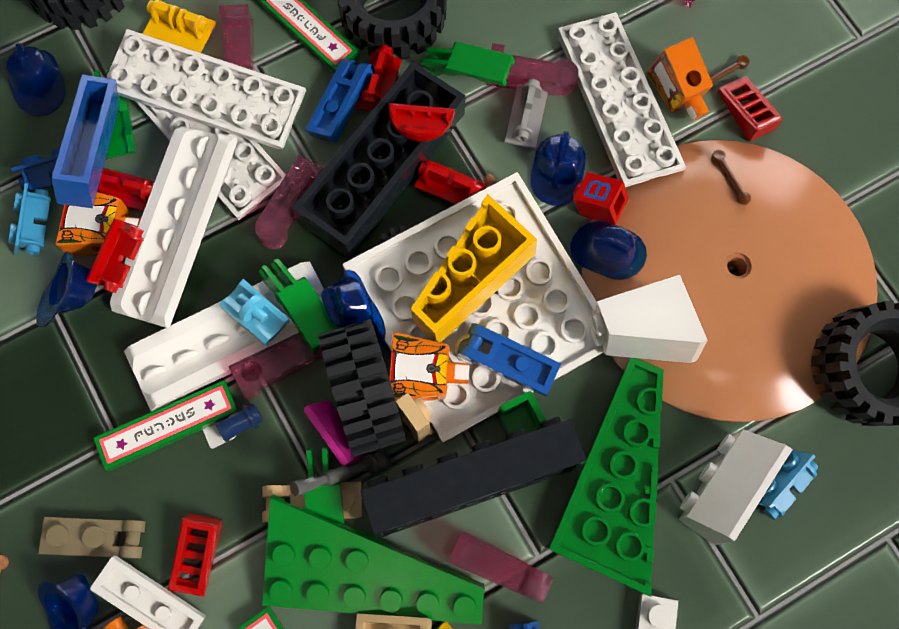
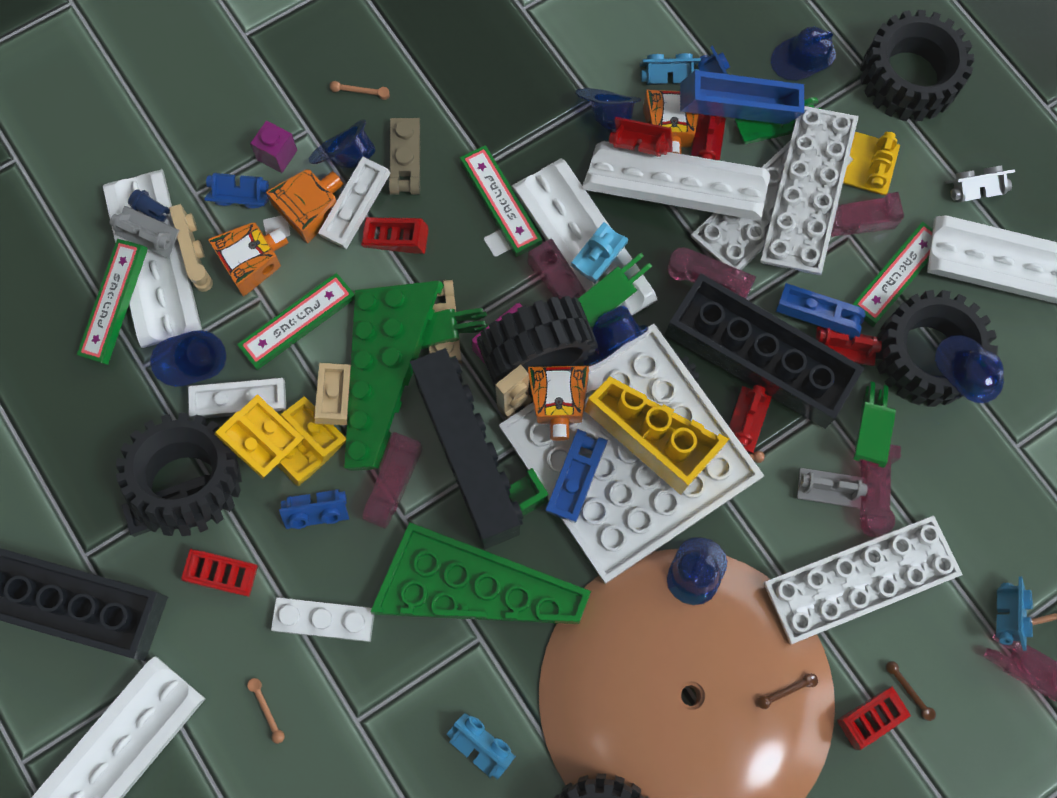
camera: 85 degrees right, 0 degrees up
dark blue pin [215,403,263,442] -> none
dark grey piece [290,450,391,496] -> none
red tile [389,103,455,141] -> none
clear blue piece [531,131,586,206] -> none
red brick [573,172,629,225] -> none
white slope [590,275,708,363] -> none
orange torso [647,37,713,121] -> none
white slope [678,429,793,545] -> none

